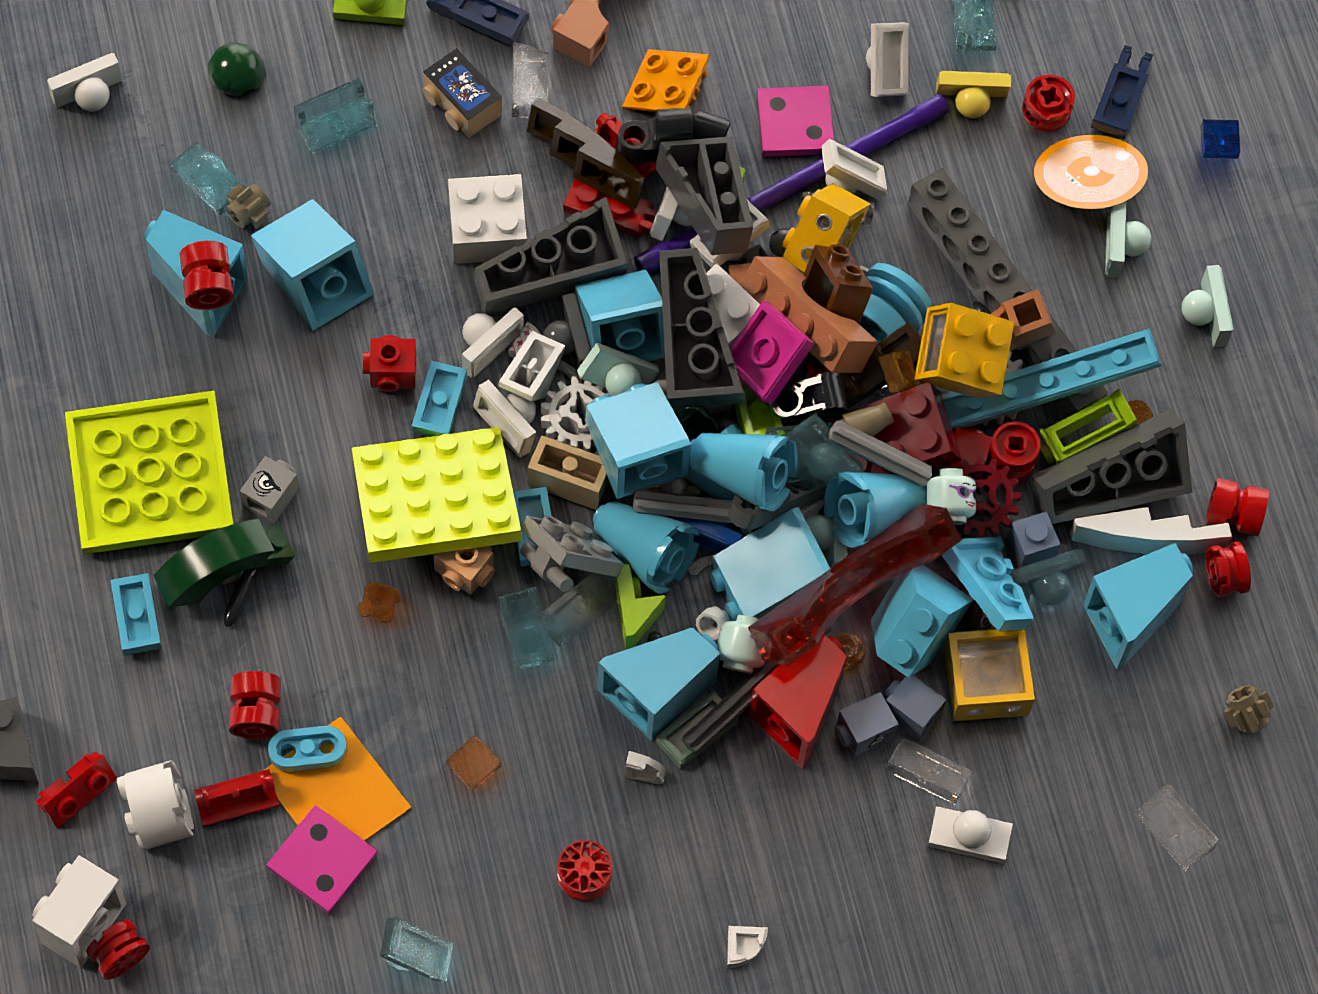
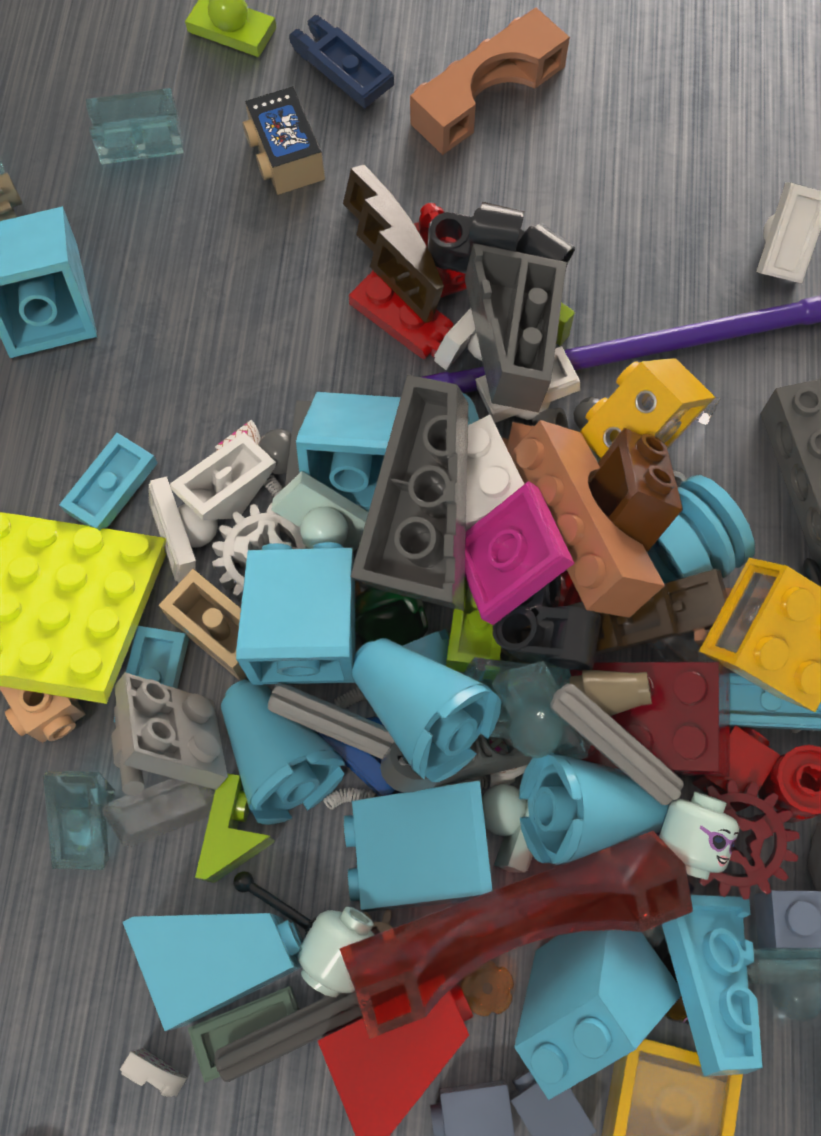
camera: 25 degrees right, 5 degrees up
dark green hair [207,42,266,97] -> none
red brick [363,335,417,392] -> none
white brick [448,174,527,264] -> none
white tile [462,307,524,378] -> none
dark grey wedge [474,197,628,315] -> none
clear slope [512,43,549,117] -> none
light orange hinge [622,49,710,112] -> none
white hinge [696,606,730,640] -> none
dark pink tile [757,86,834,157] -> none
white tile [821,139,888,200] -> none
clear orange tile [879,350,920,394] -> none

